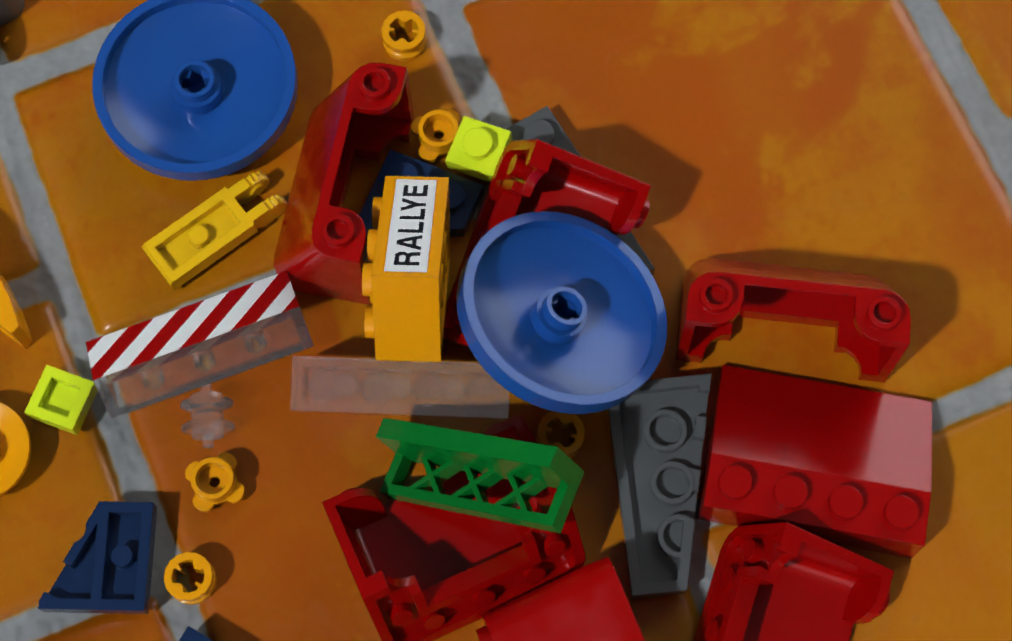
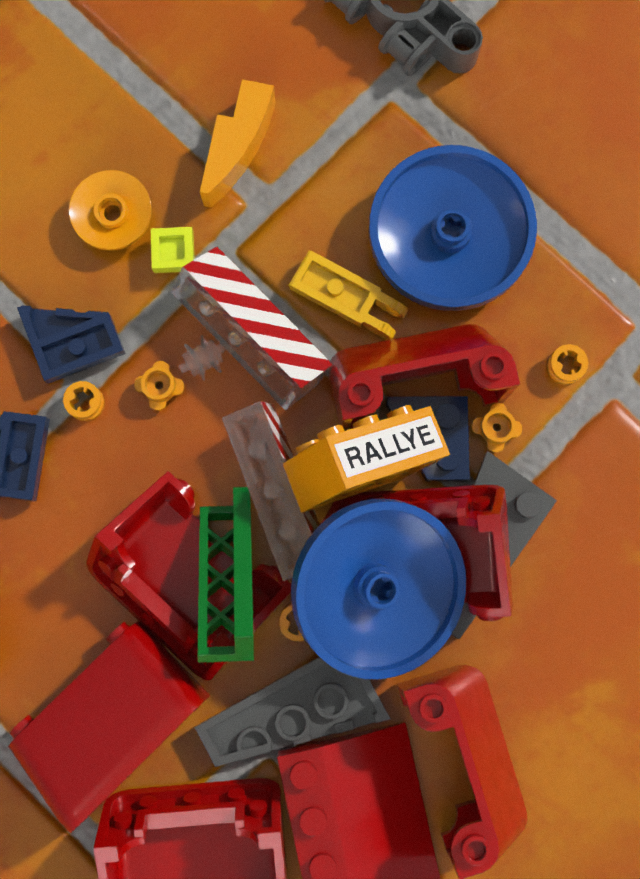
camera: 65 degrees right, 10 degrees up
neon yellow plate [445,116,513,183] -> none

